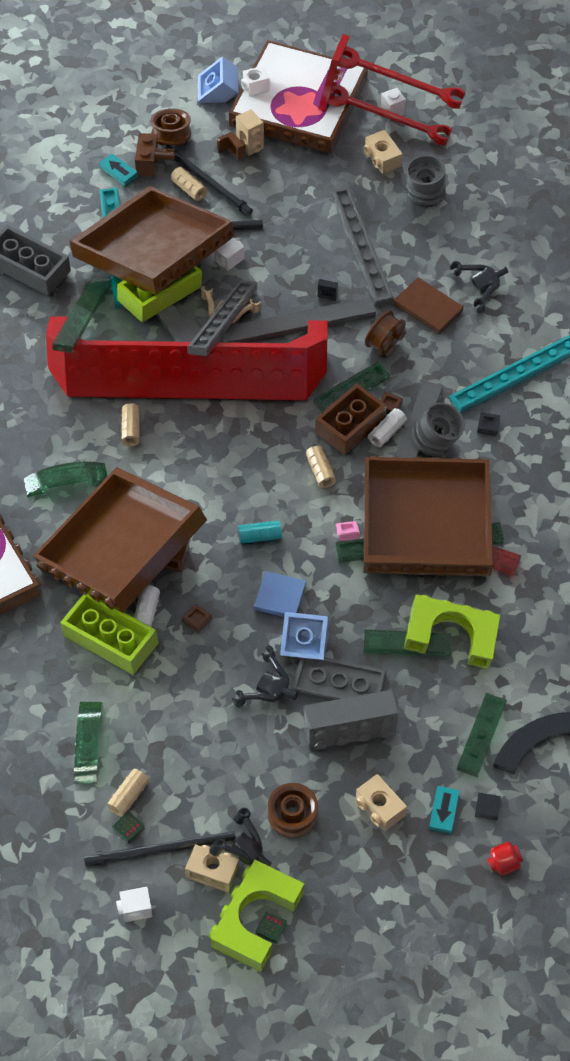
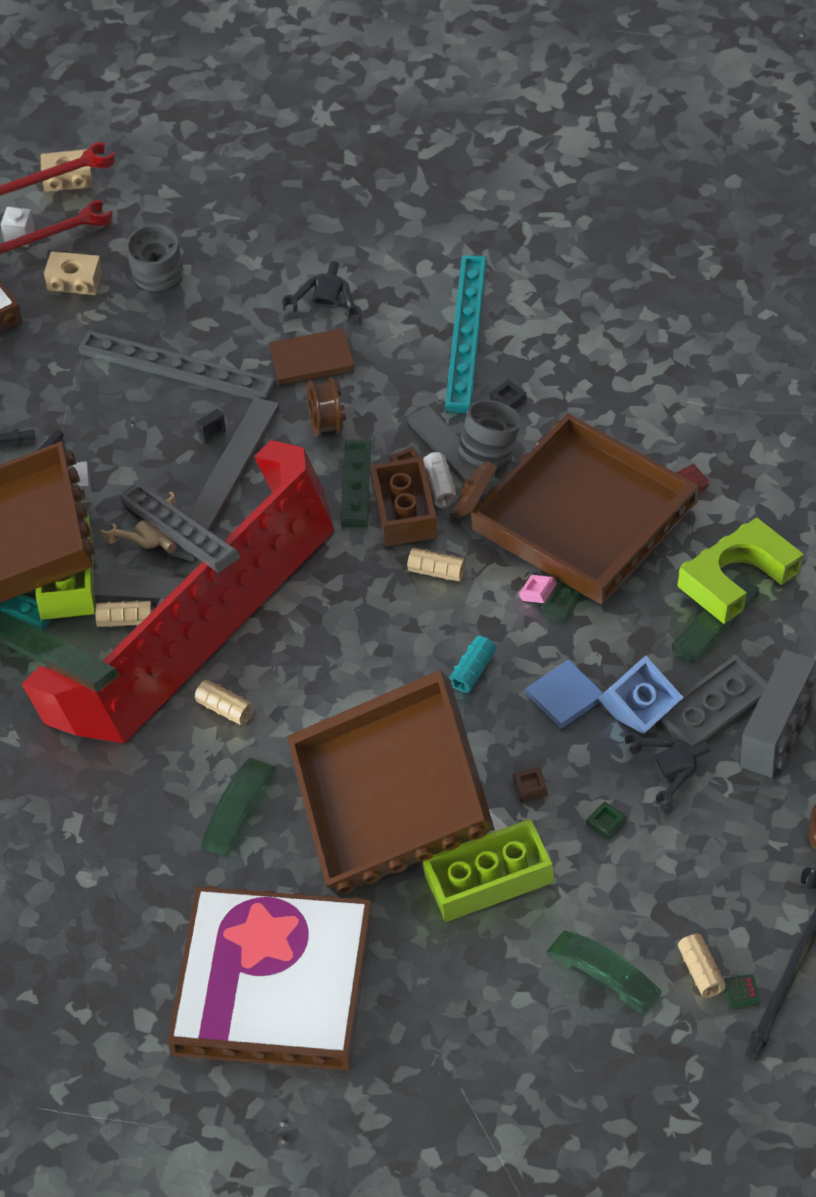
camera: 50 degrees left, 5 degrees down
none -> tan brick [41,149,93,192]
none -> tan axle [96,600,152,628]
none -> reddish brown plate [449,461,497,520]
none -> dark green tile [586,801,627,840]

